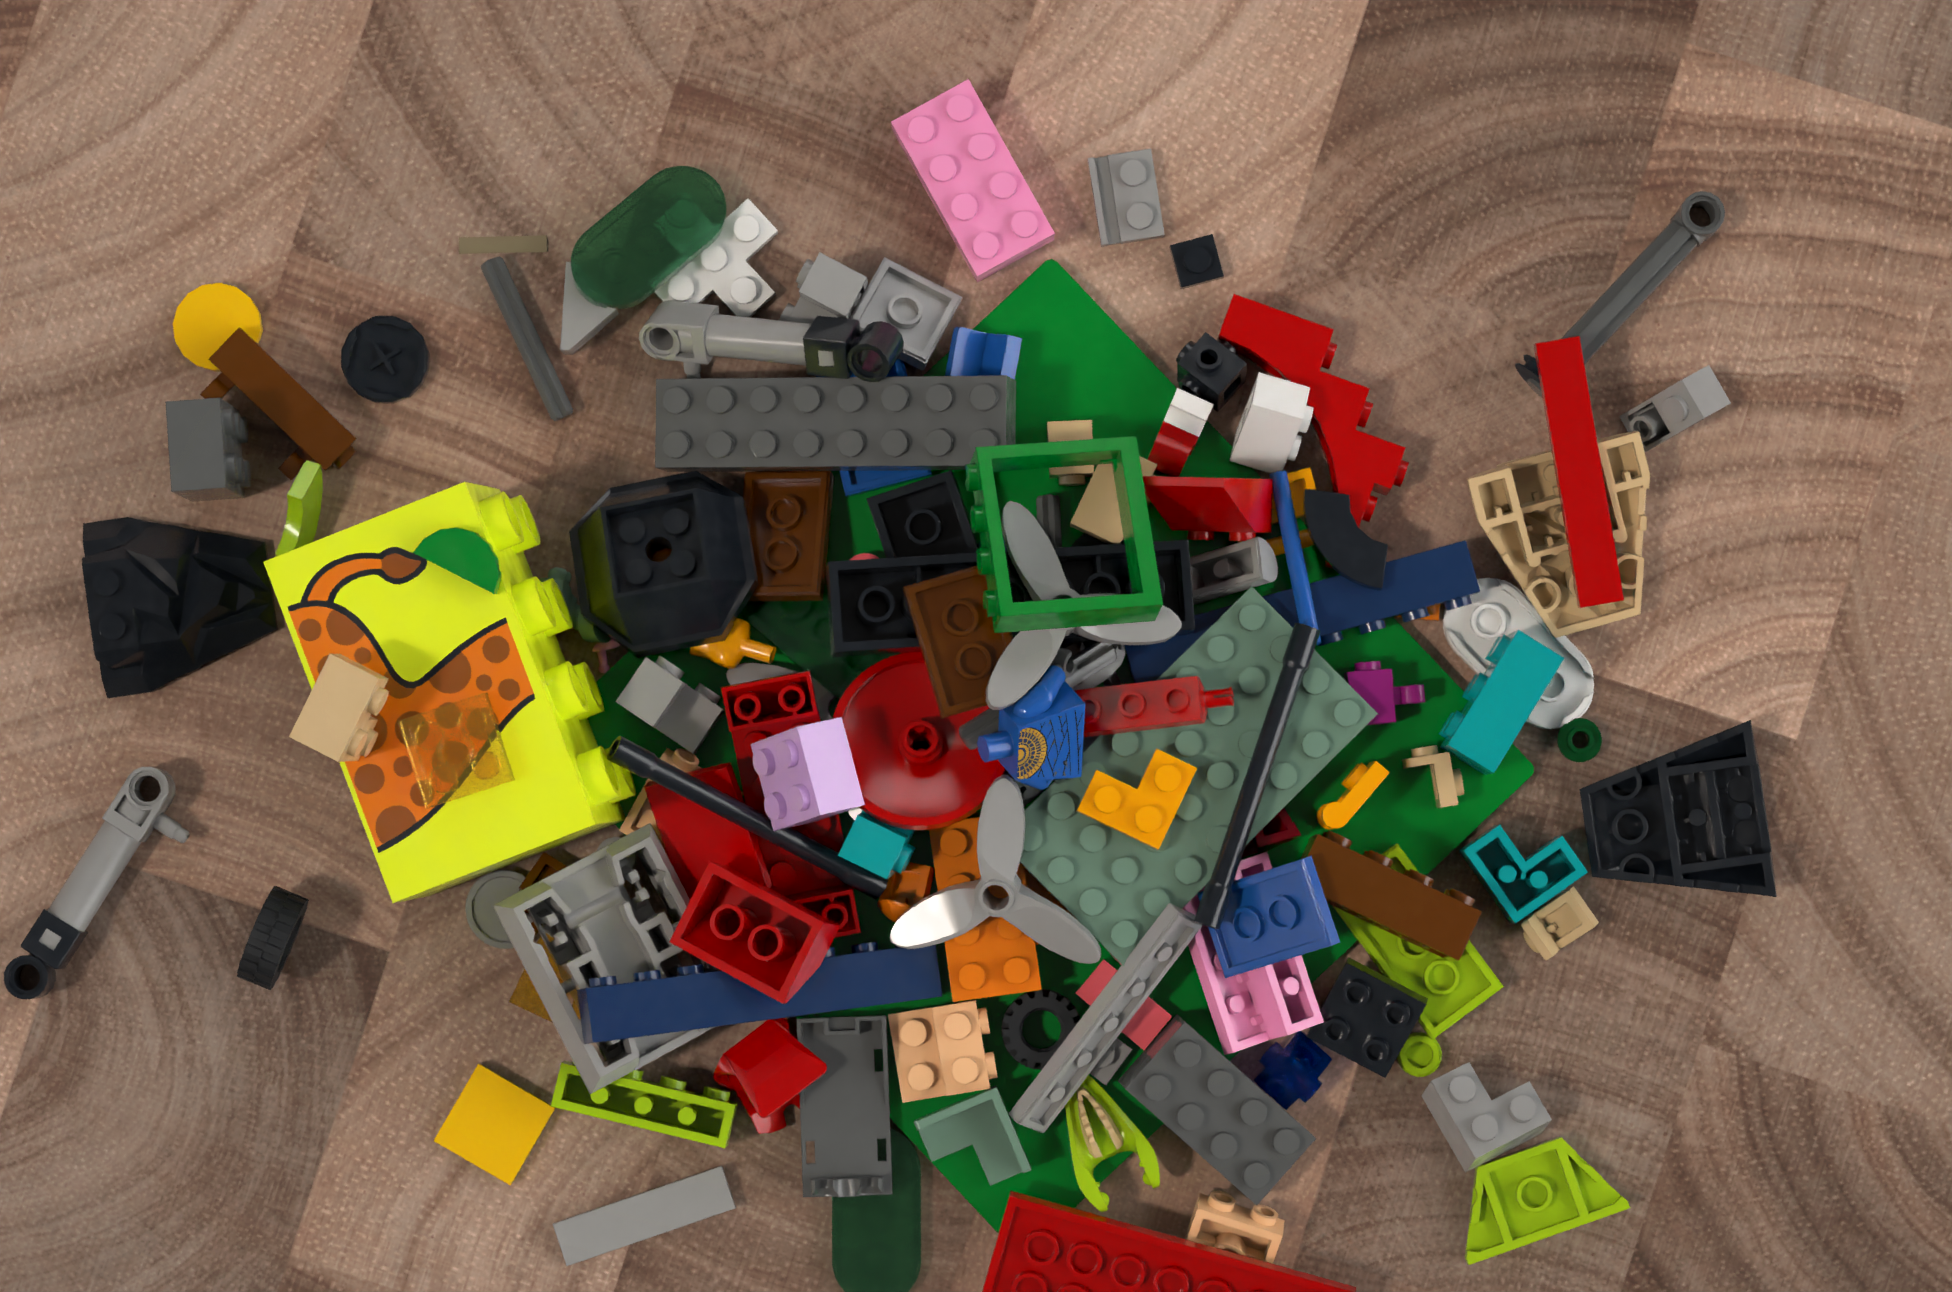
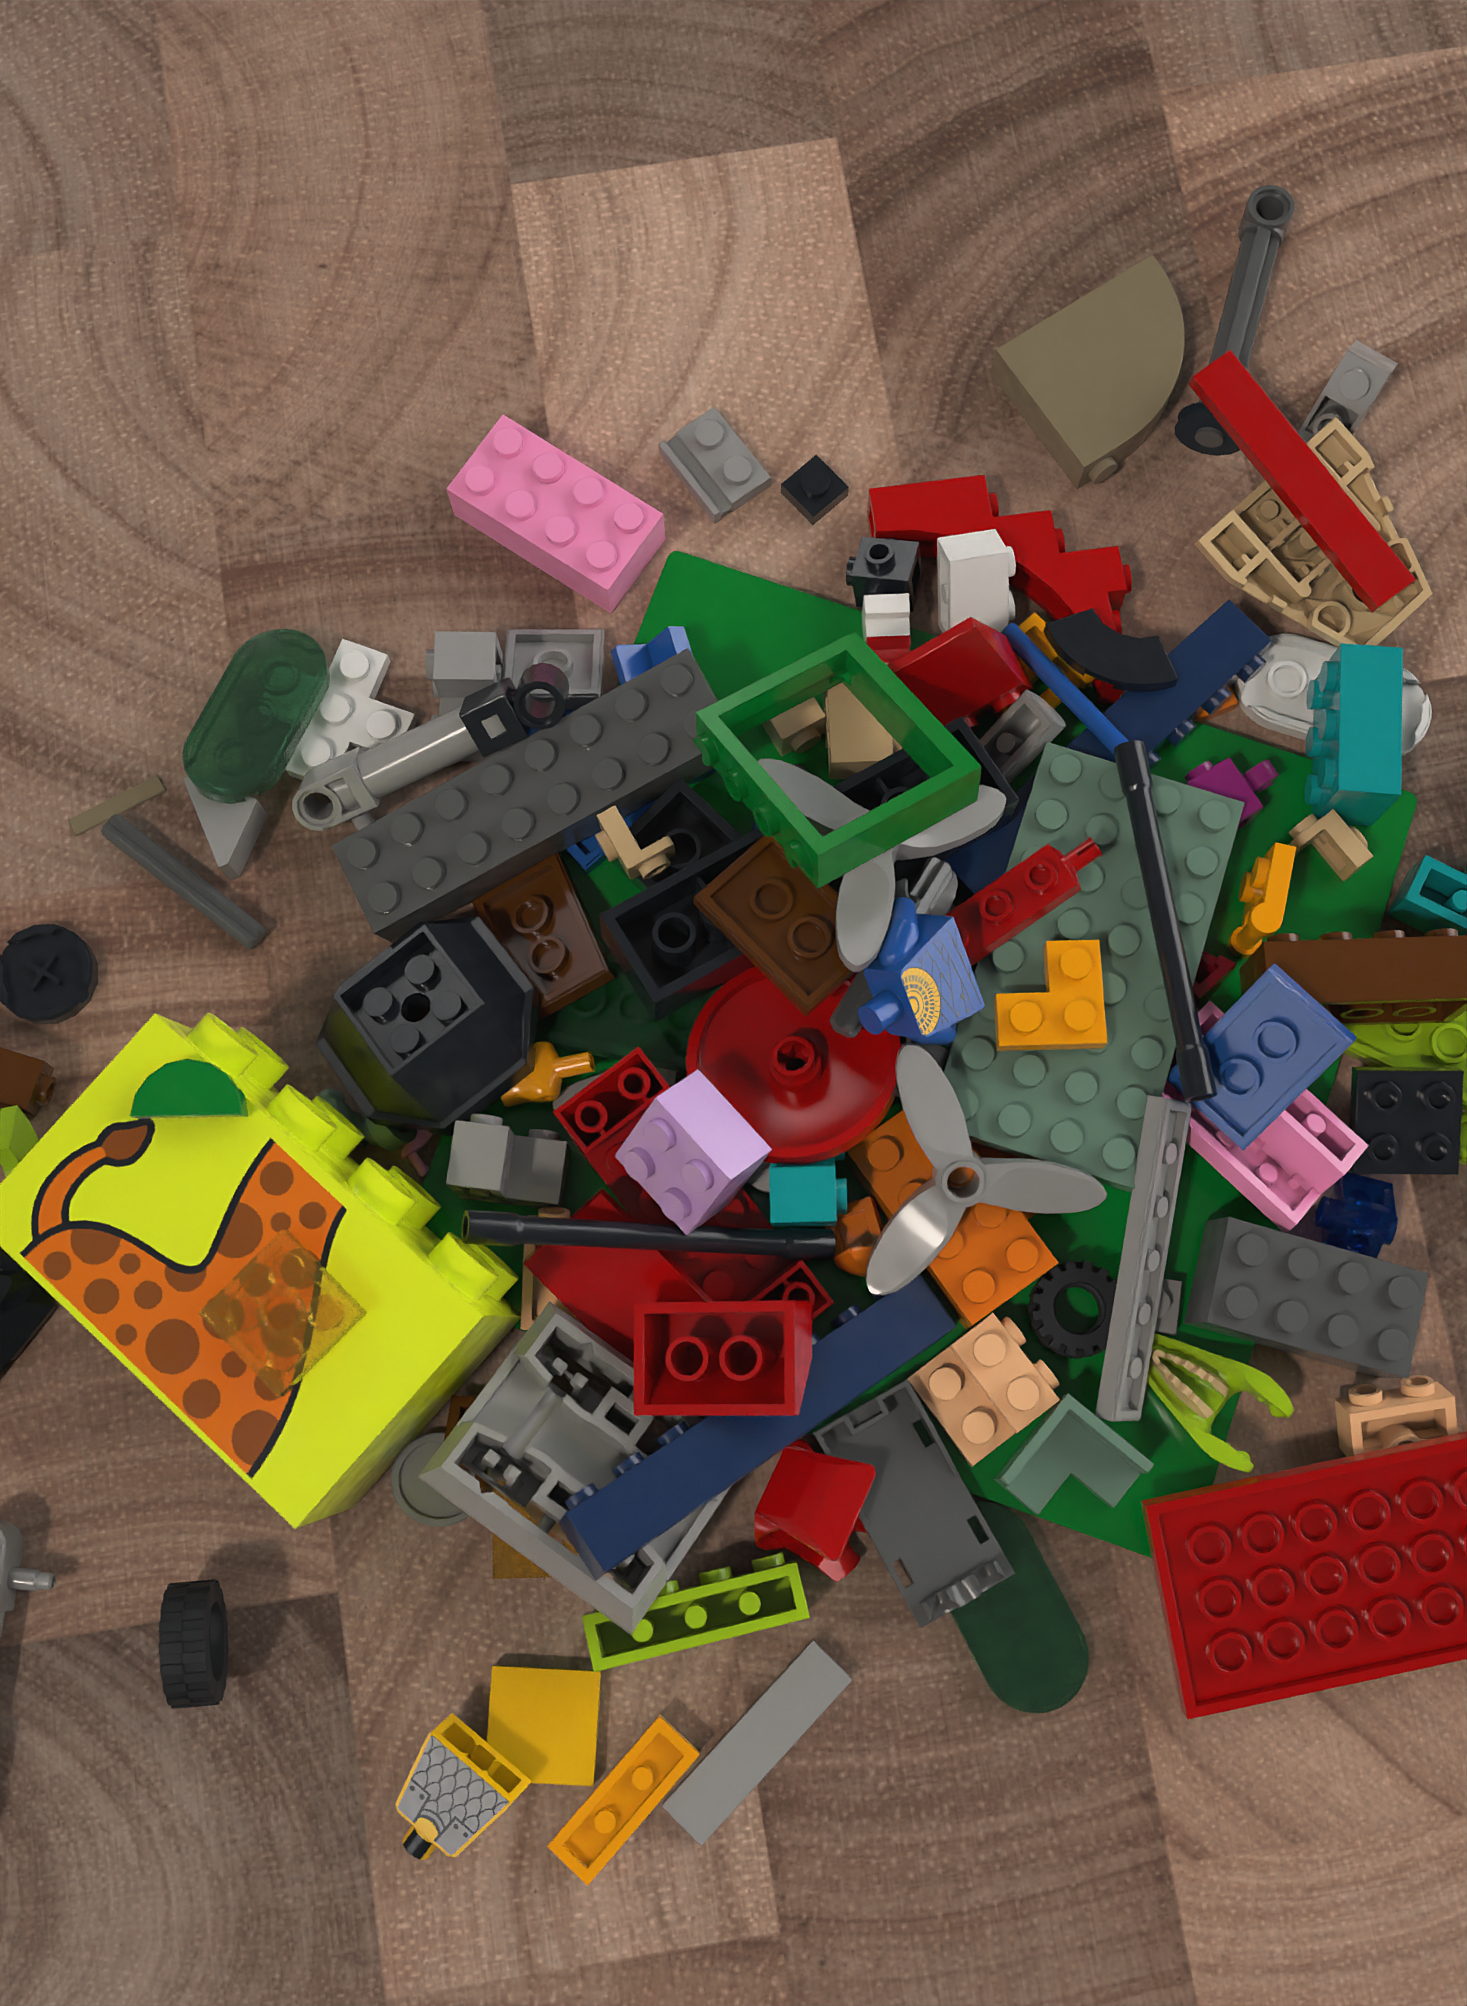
camera: 25 degrees left, 10 degrees down
tan brick [289,653,389,762] -> none
coral tile [1075,959,1172,1050] -> none
dark green plate [1557,718,1602,762] -> none
none -> torso [395,1713,532,1860]
none -> light orange plate [547,1714,700,1886]
none -> tan bracket [594,805,676,880]
none -> dark tan brick [990,255,1185,489]

